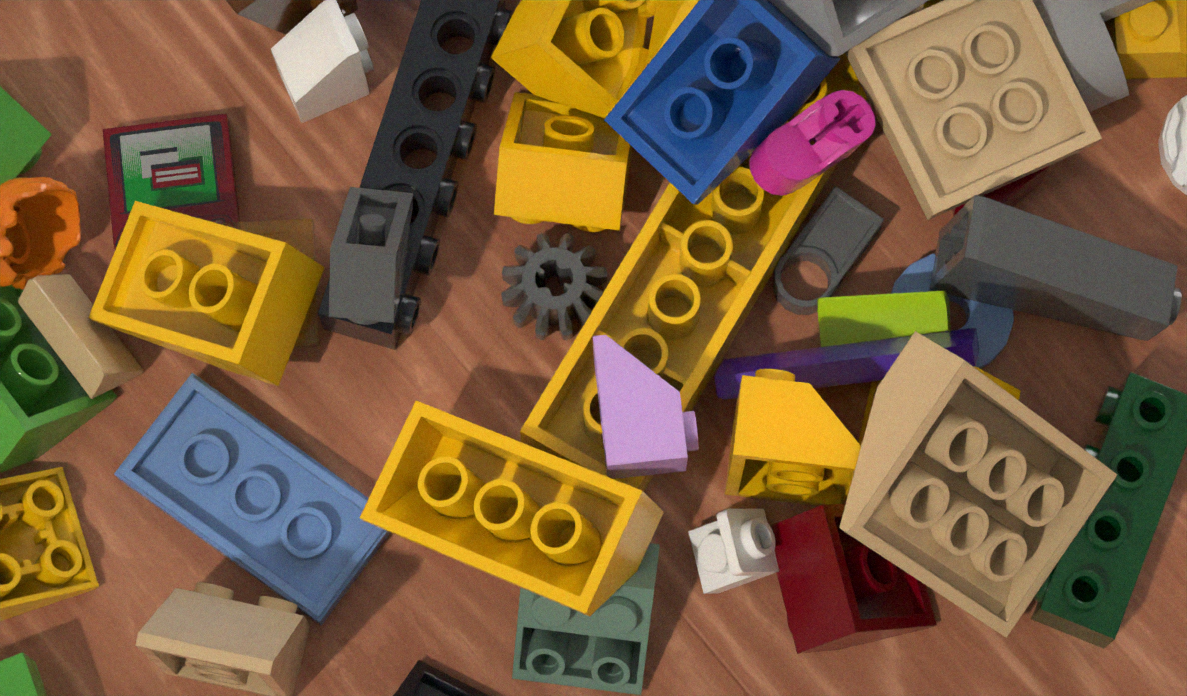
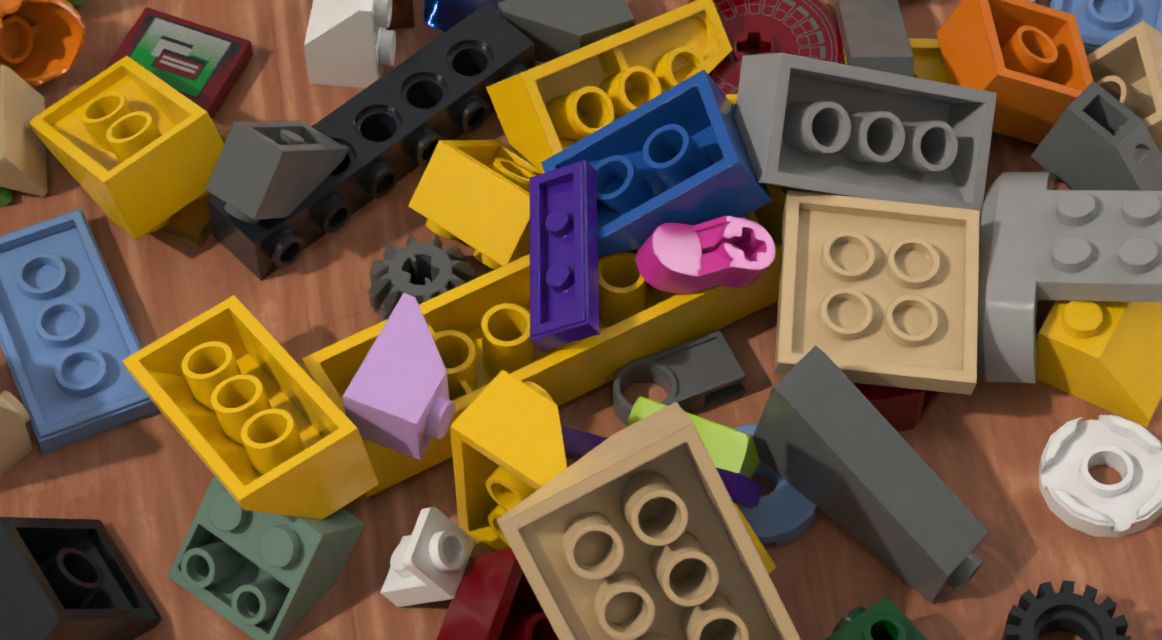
camera: 30 degrees right, 20 degrees down
none -> dark purple tile [529,160,600,351]

